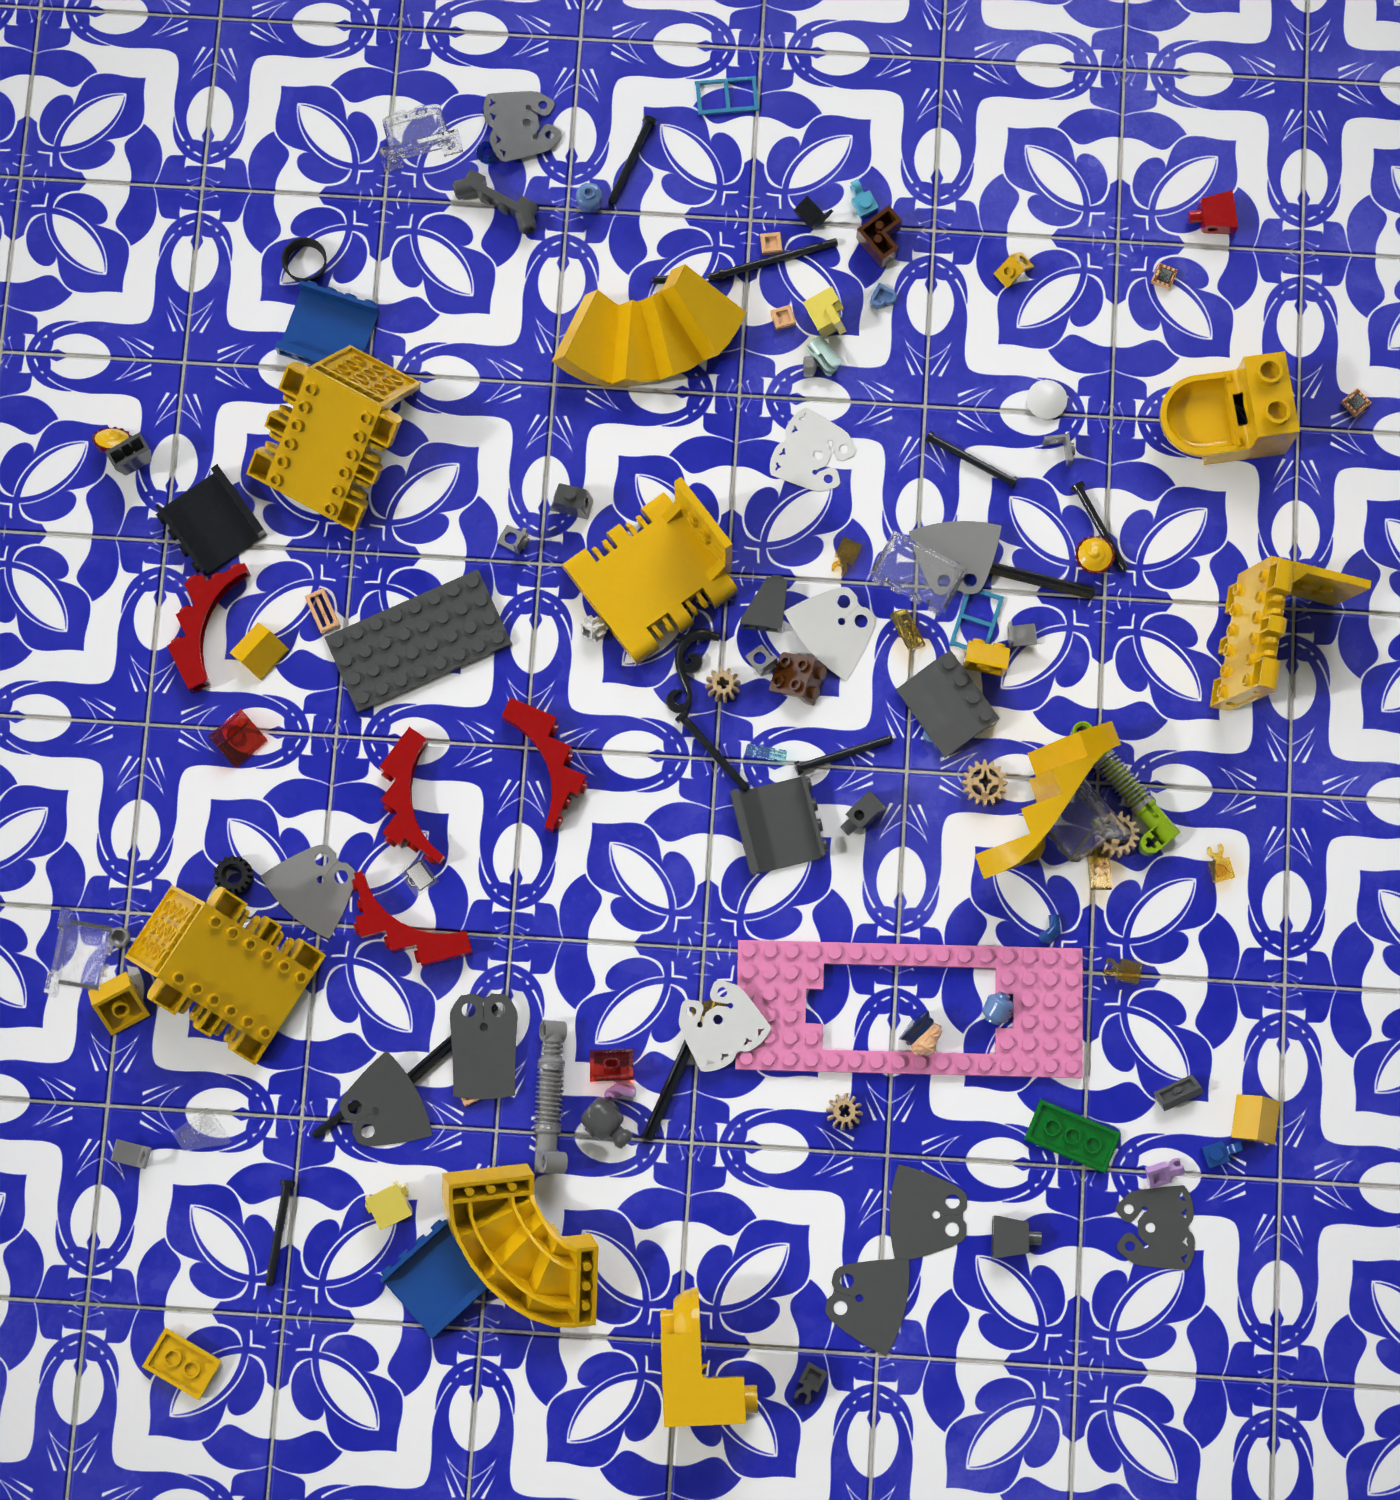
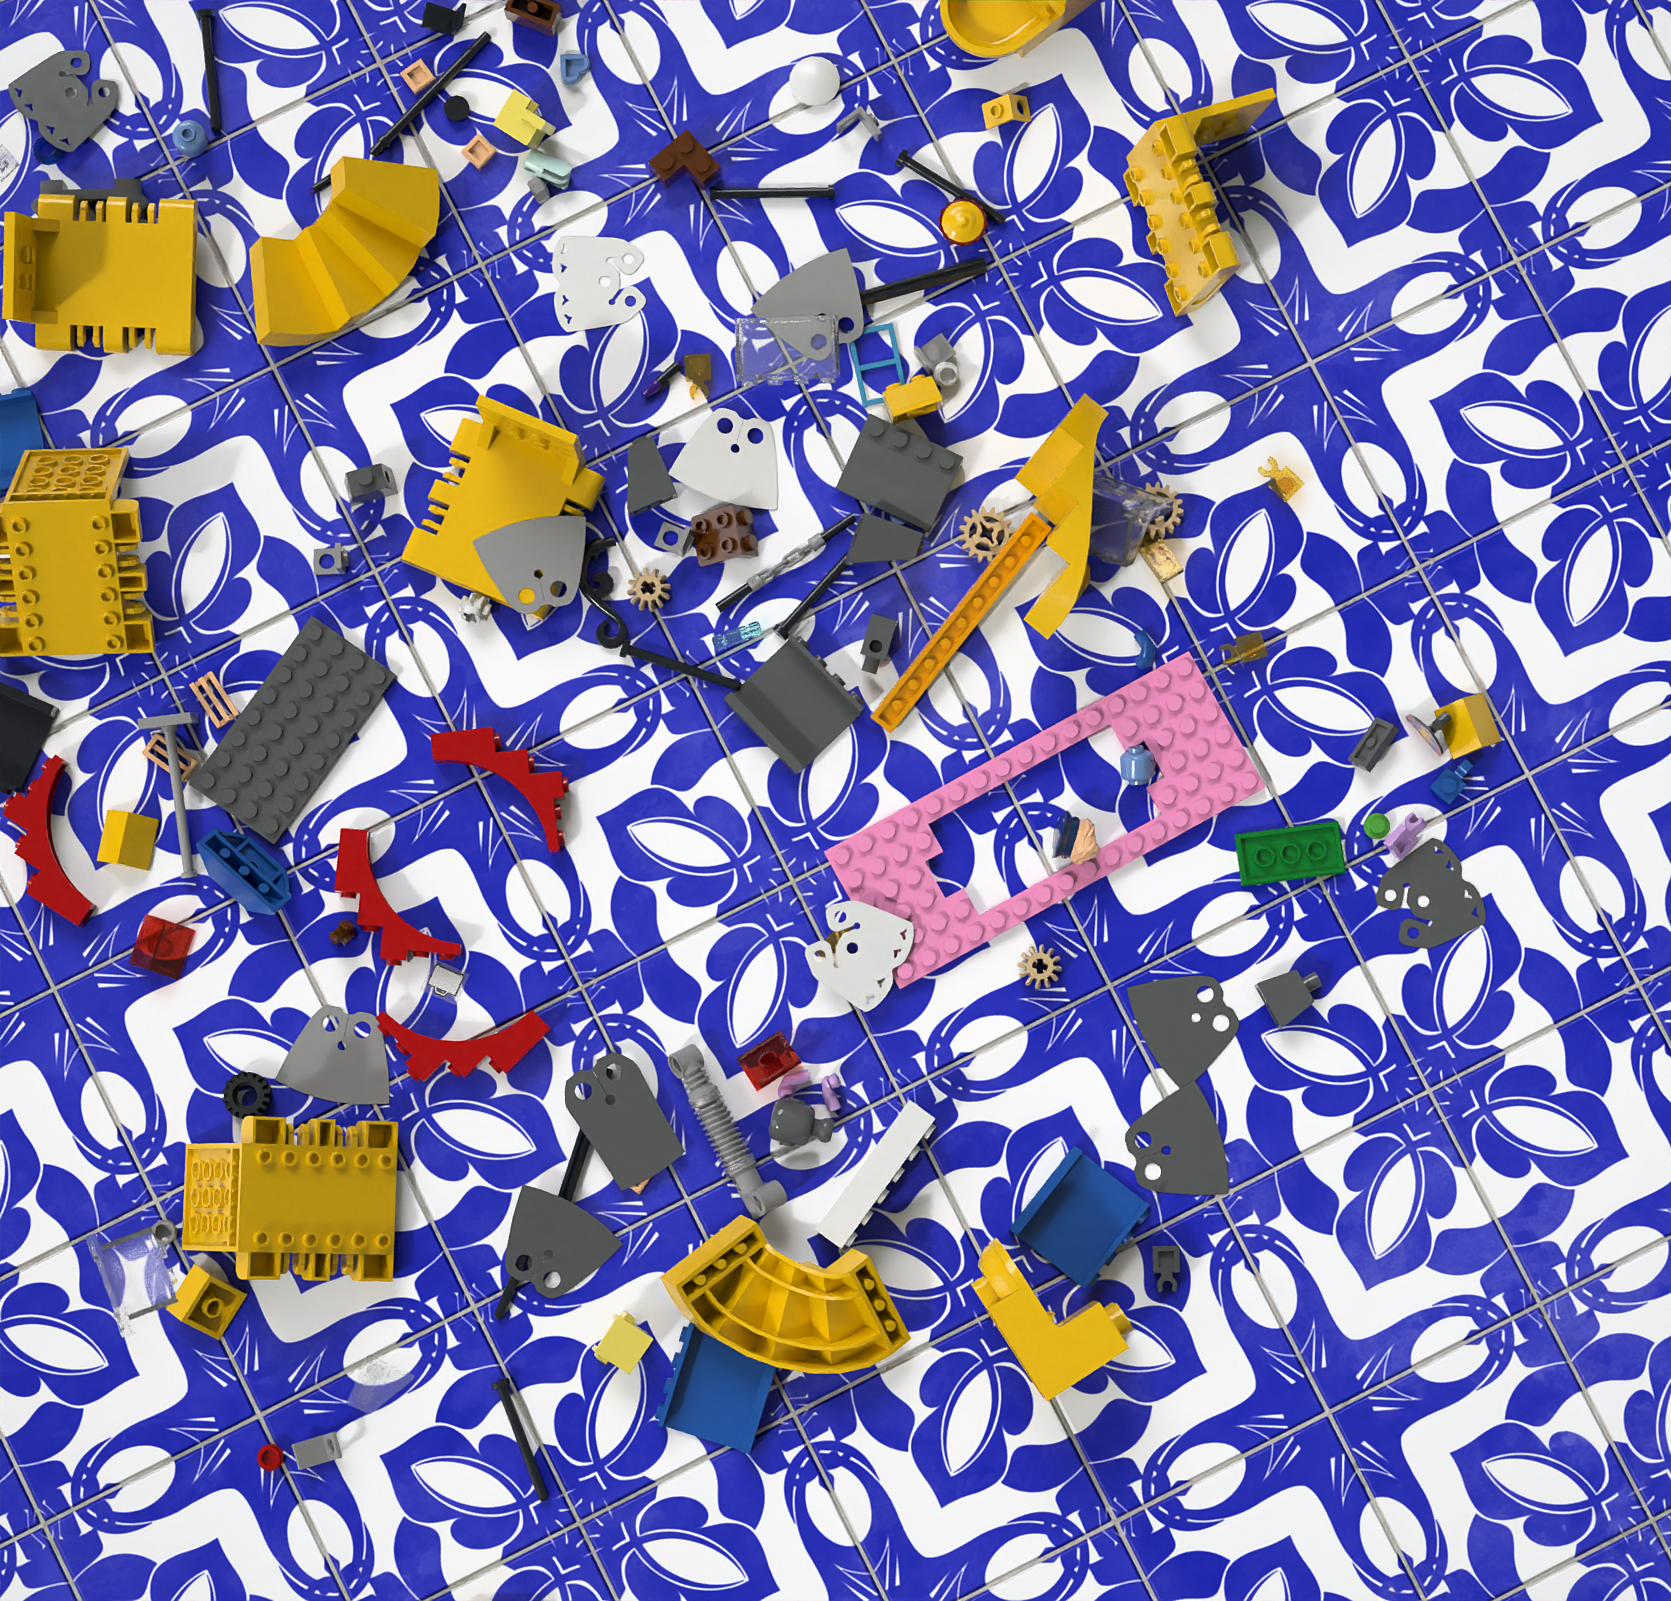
camera: 30 degrees left, 5 degrees up
black axle [642,1022,703,1141] -> none
clear yellow plate [890,609,926,651] -> none
lime piece [1070,721,1181,856] -> none
none -> yellow bracket [2,194,198,356]
none -> light grey tile [137,712,199,878]
none -> light nougat tile [190,671,240,729]
none -> blue wedge [196,828,291,915]
none -> red plate [257,1444,284,1471]
none -> reddish brown plate [328,919,357,947]
none -> black tile [444,95,470,123]
none -> light grey piece [472,516,586,614]
none -> piece [642,361,682,399]
none -> reddish brown brick [648,129,722,191]
none -> piece [715,513,857,613]
none -> white brick [815,1100,936,1249]
none -> lavender arm [822,1074,841,1113]
none -> dark grey slope [844,512,924,566]
none -> light orange plate [869,512,1052,733]
none -> white plate [933,362,959,388]
none -> yellow bracket [982,94,1031,129]
none -> blue panel [1009,1145,1150,1289]
none -> bright green plate [1364,813,1390,839]
none -> shield [1406,711,1452,757]

